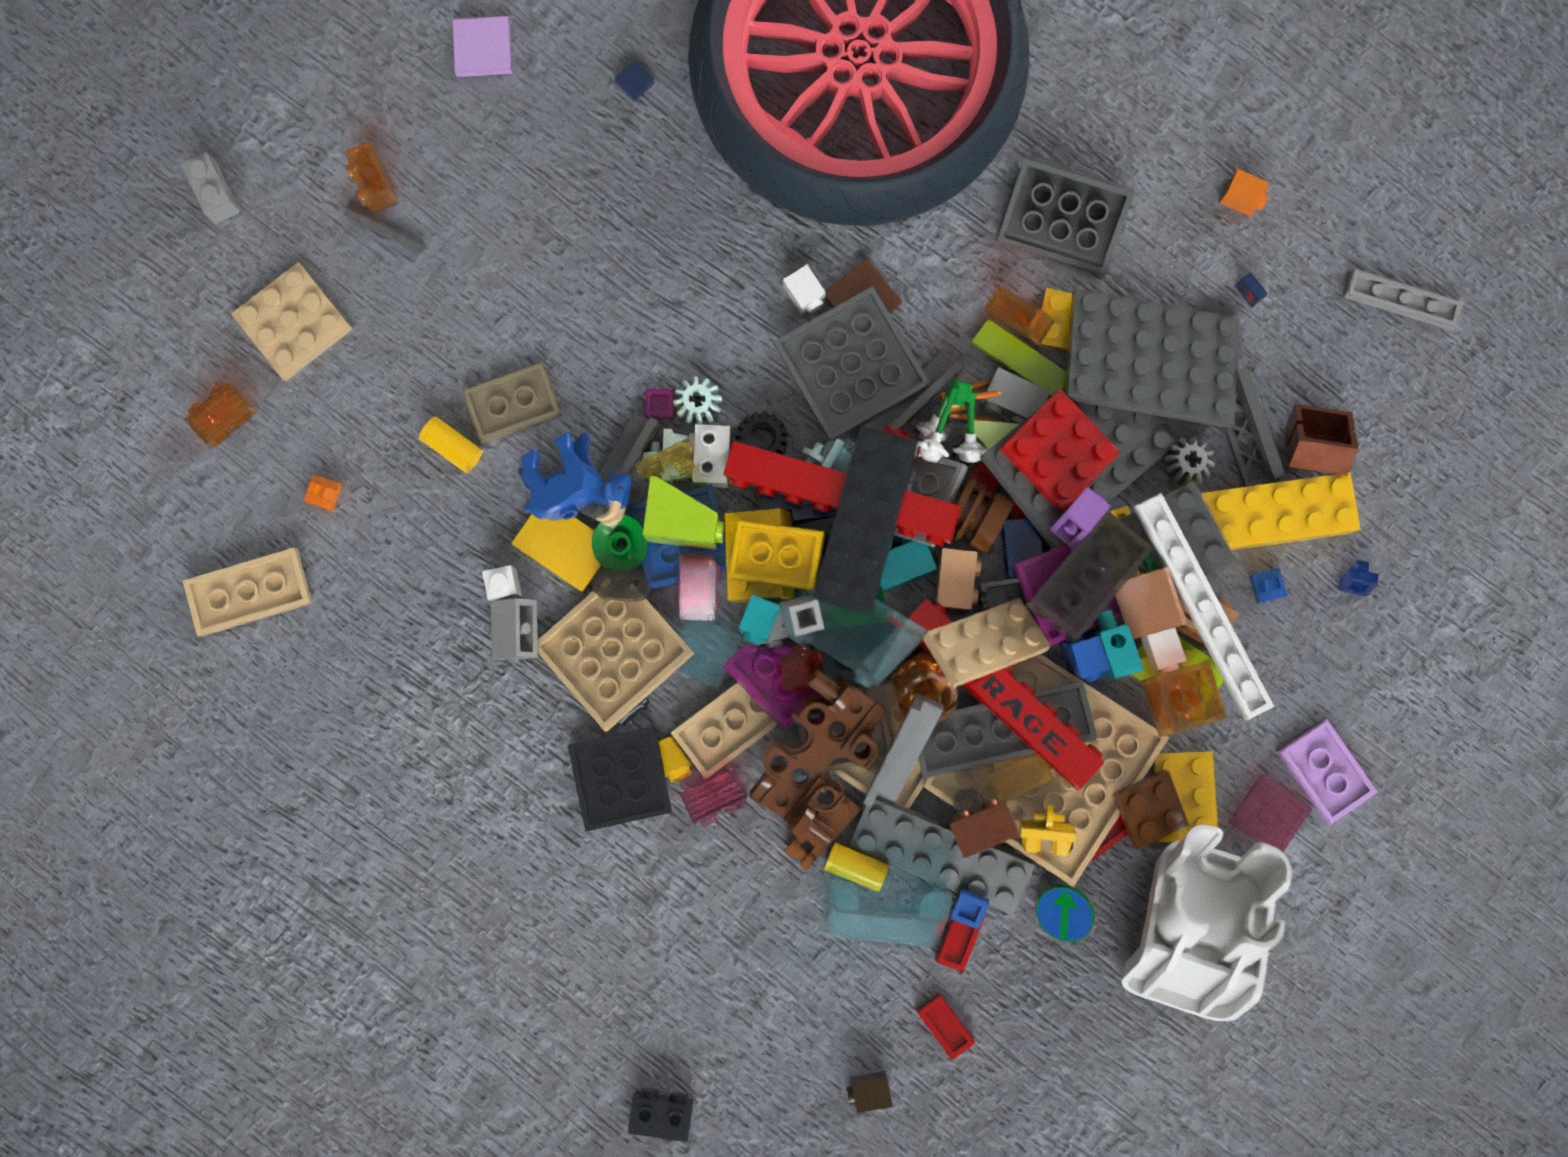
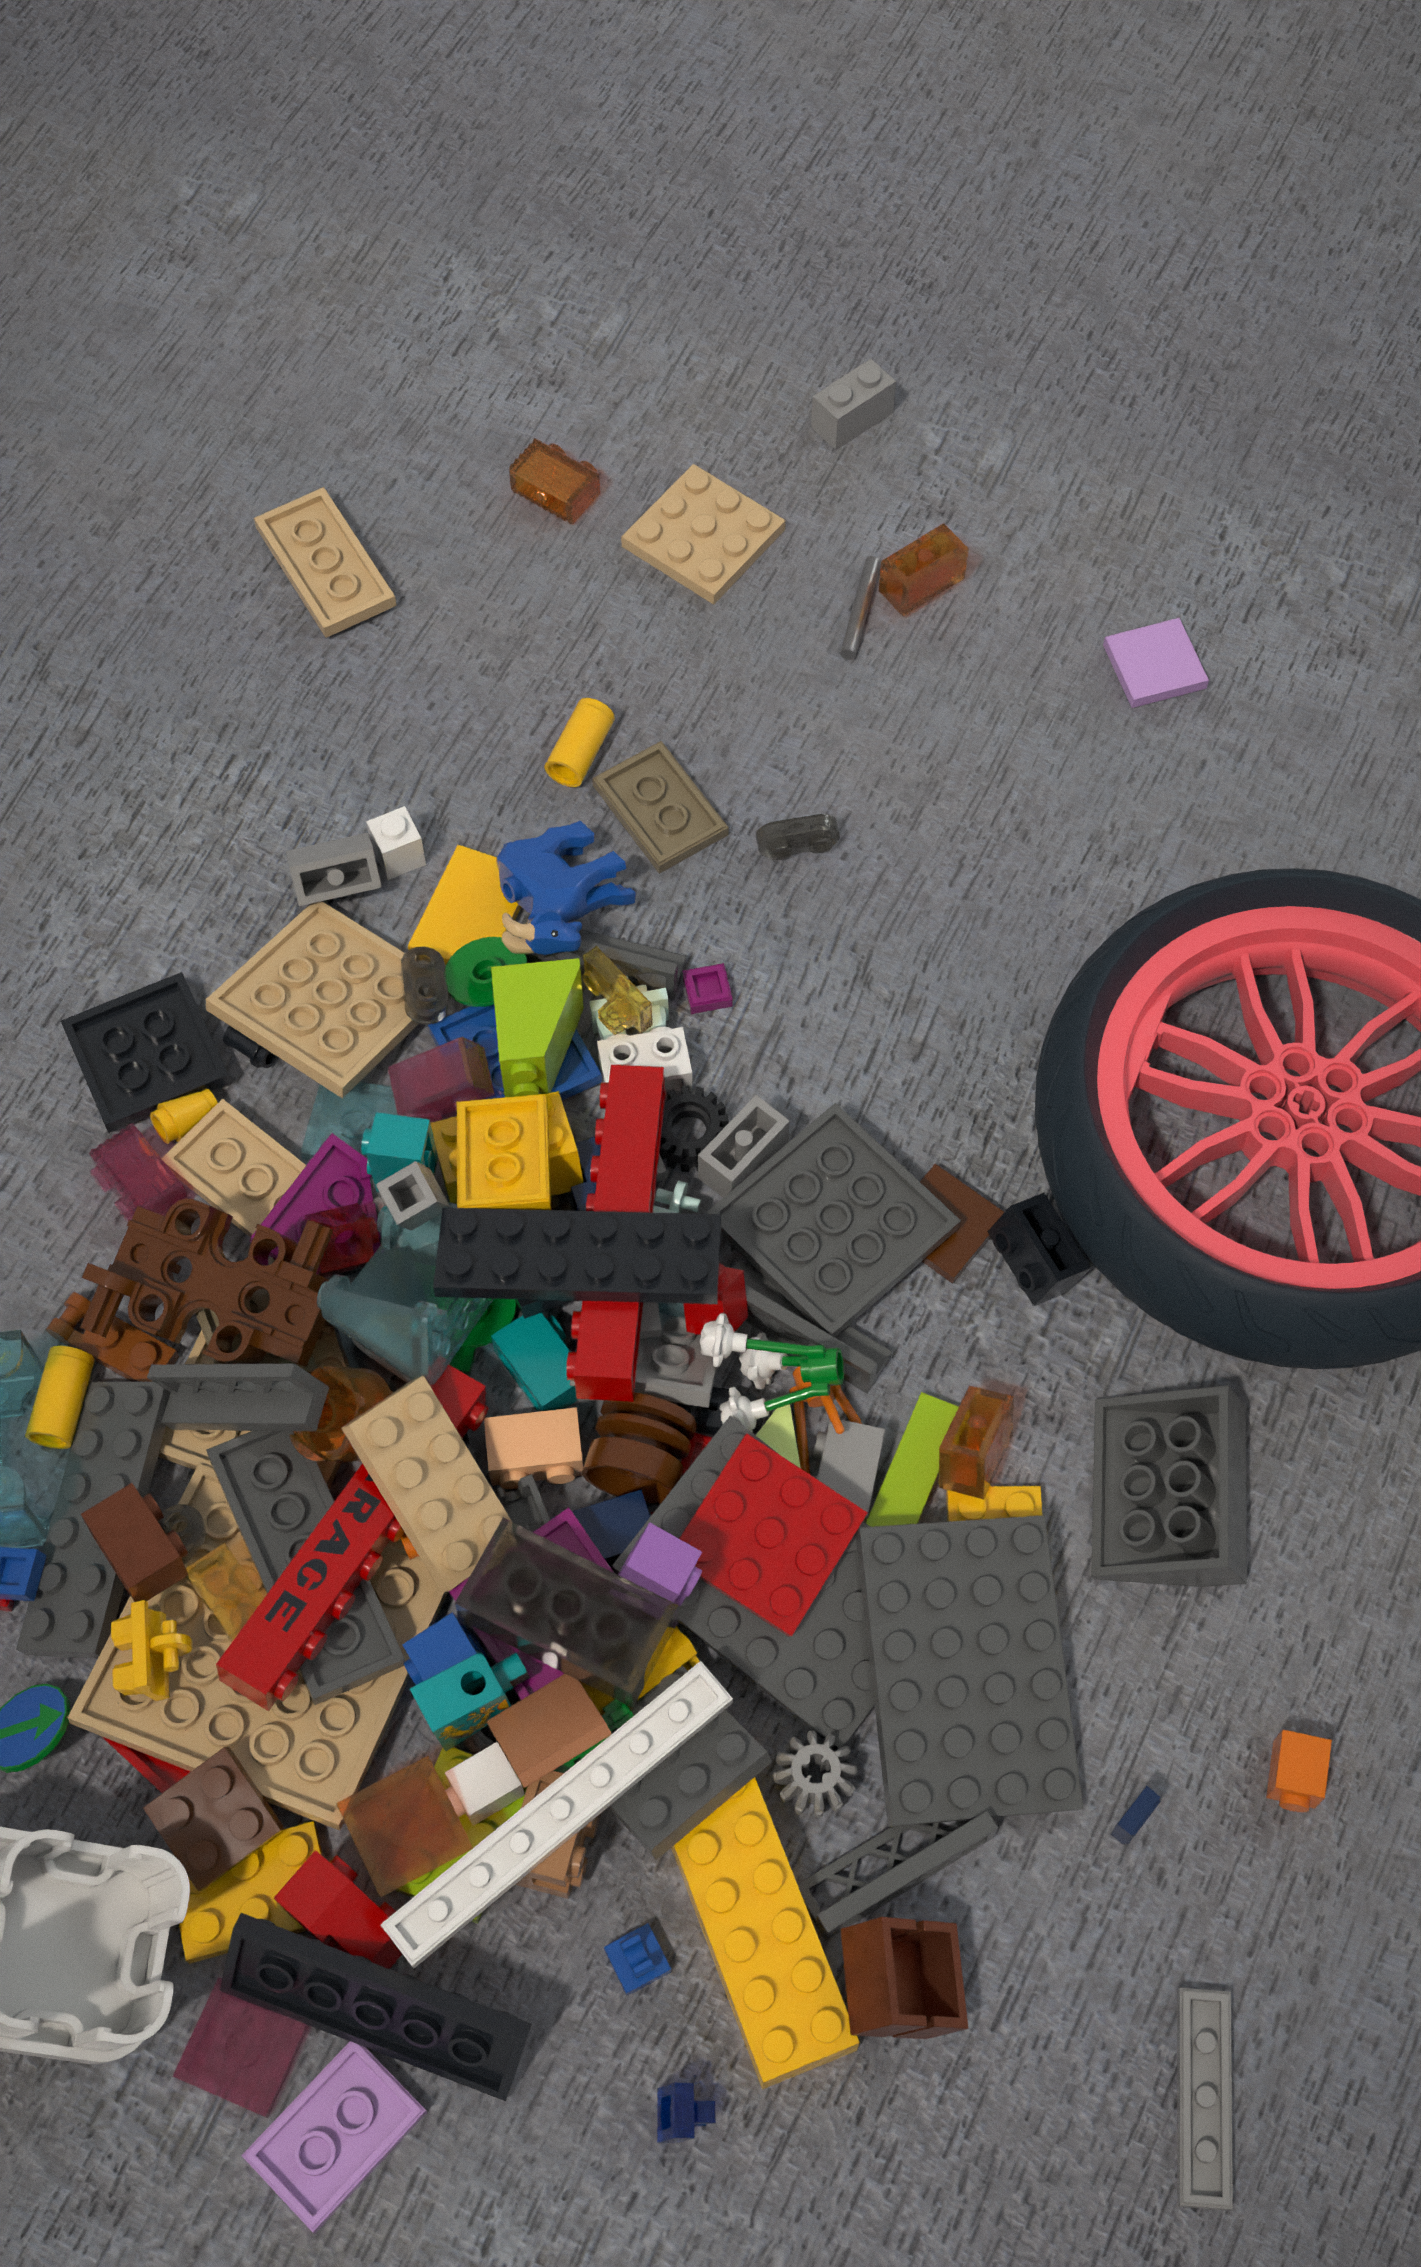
camera: 75 degrees right, 20 degrees down
orange tile [303,474,343,512] -> none
dark blue tile [614,60,655,102] -> none
light aqua gear [673,377,722,425] -> none
white brick [783,265,826,315] -> none
none -> black plate [220,1913,532,2101]
none -> red brick [273,1850,402,1969]
none -> light grey brick [698,1095,790,1197]
none -> clear smoke plate [755,814,840,860]
none -> black brick [987,1193,1091,1306]

